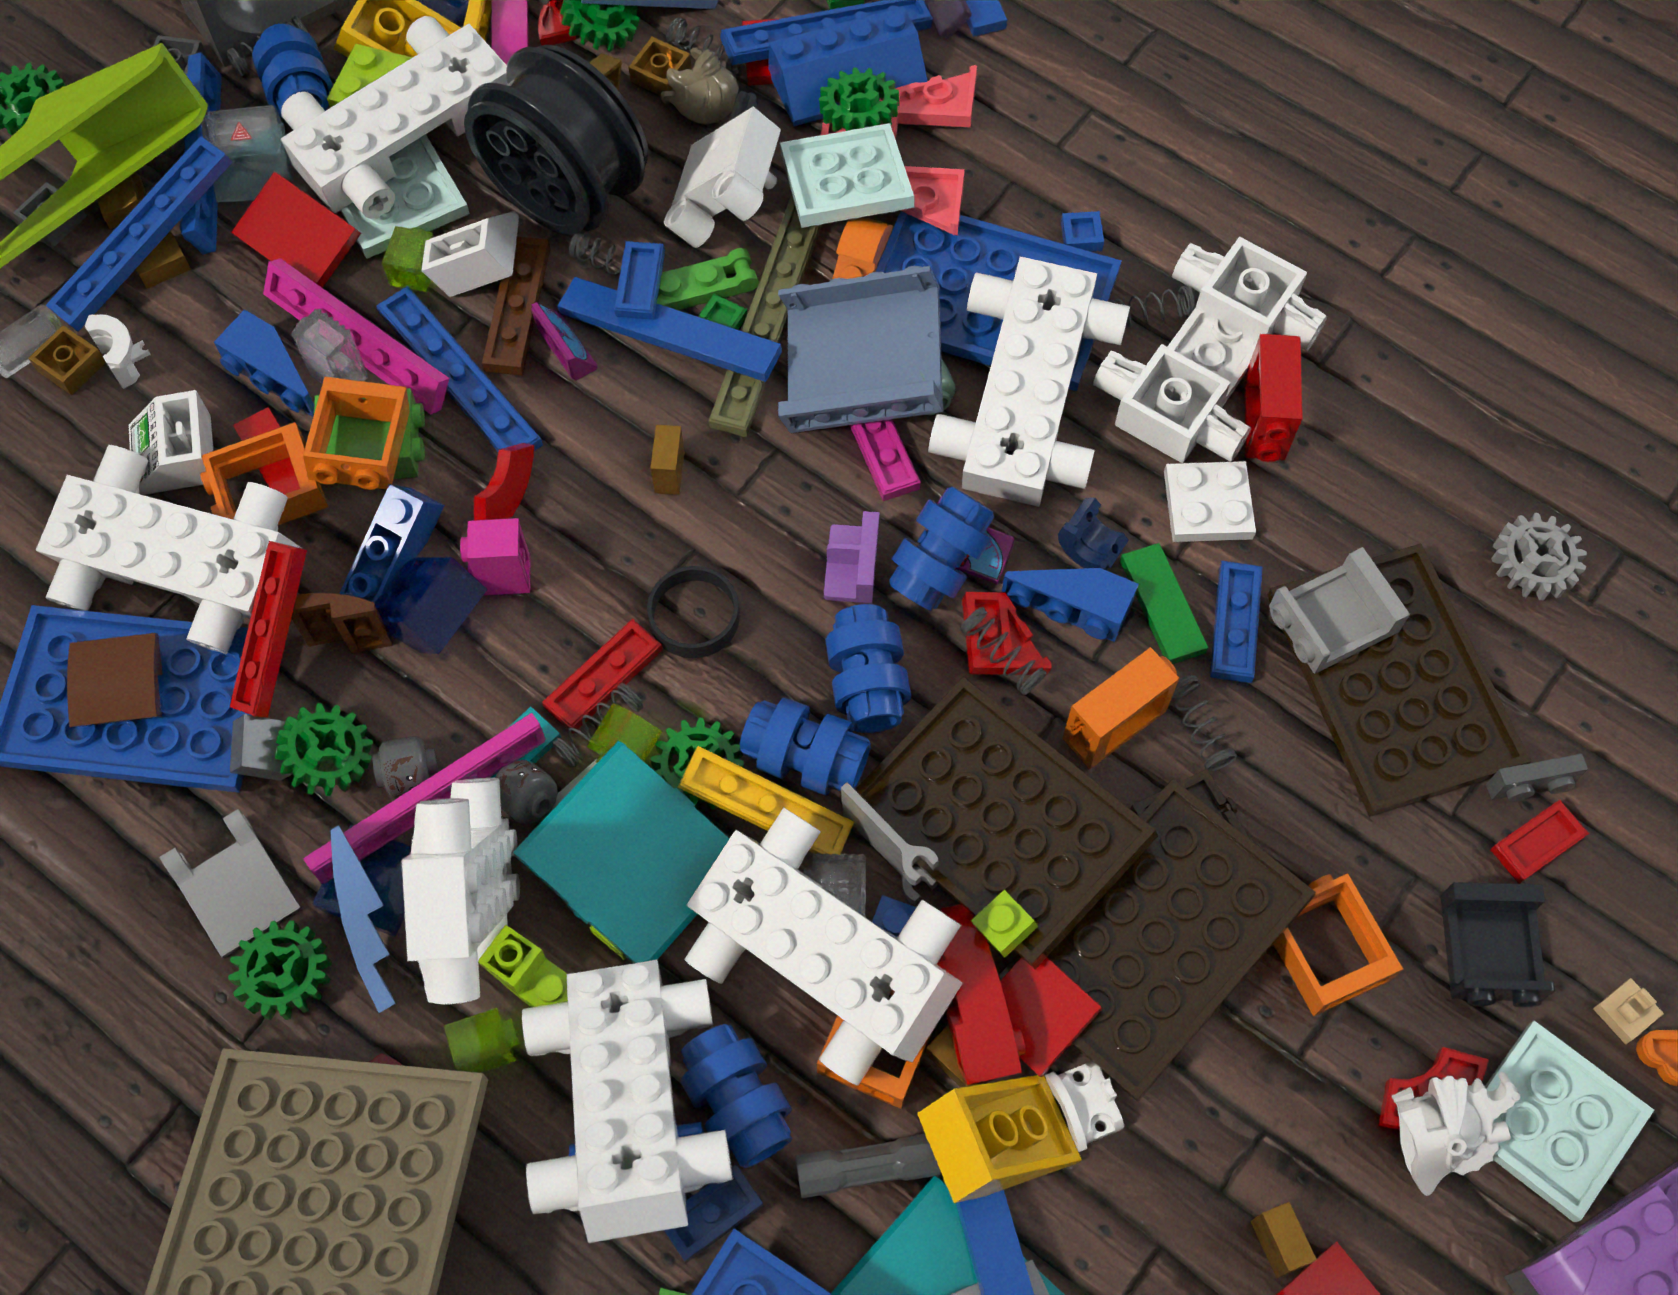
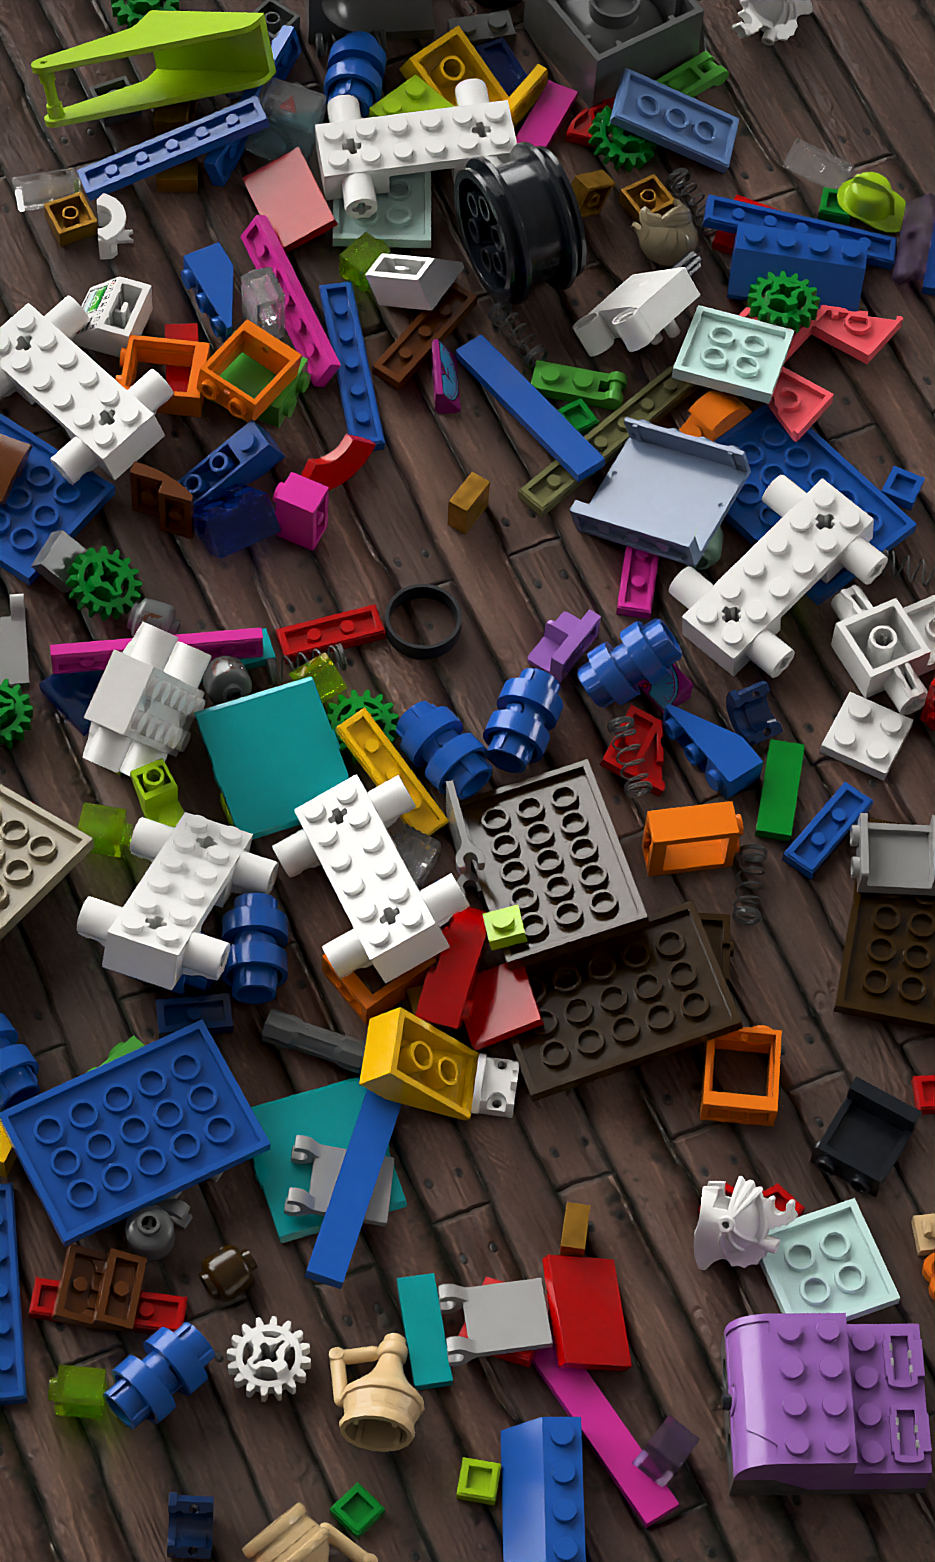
camera: 25 degrees right, 5 degrees down
red tile [230,541,307,718] -> none
medium blue slope [330,825,395,1013] -> none
blue tile [614,241,665,319] -> none

